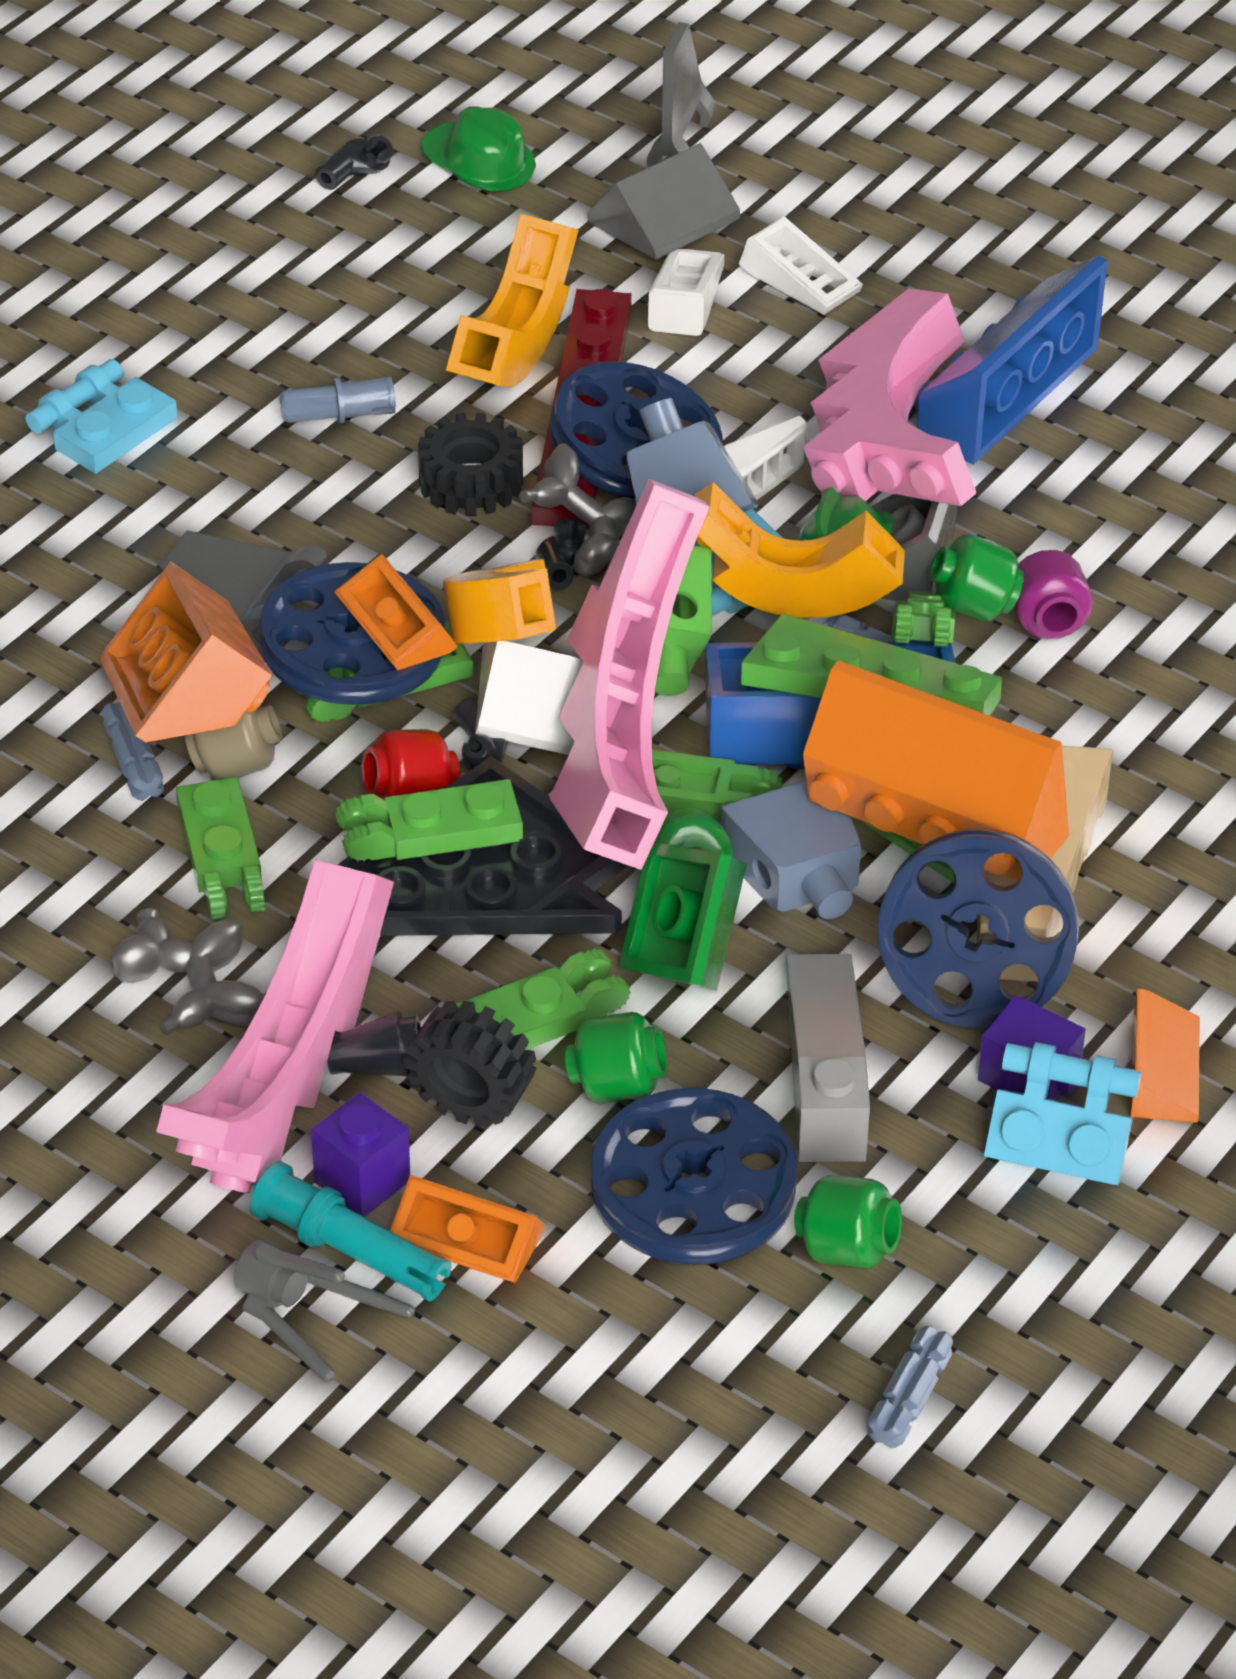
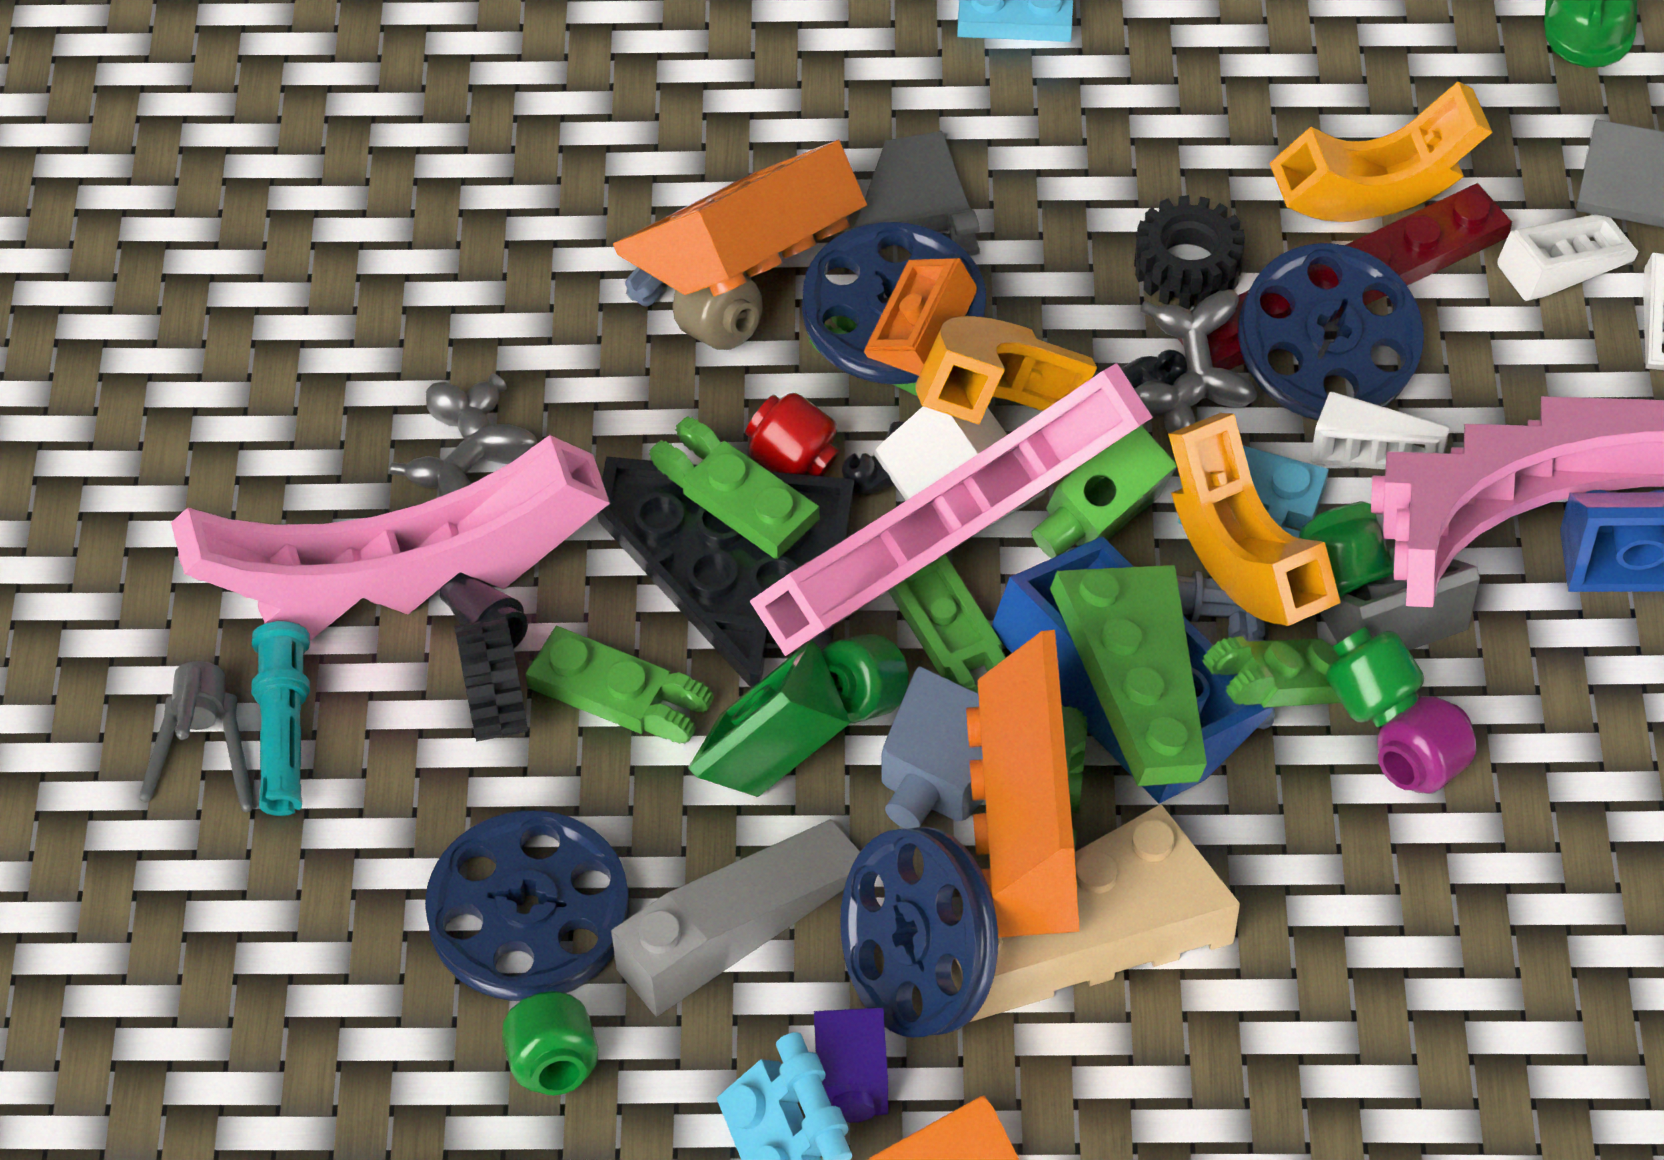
camera: 55 degrees right, 10 degrees up
bright green hinge [176,777,266,920] -> none
sand blue axle [279,376,396,424] -> none
dark purple brick [311,1092,410,1217] -> none
orange slope [390,1175,546,1284] -> none
green head [565,1012,668,1104] -> none
sand blue torso [627,398,759,512] -> none

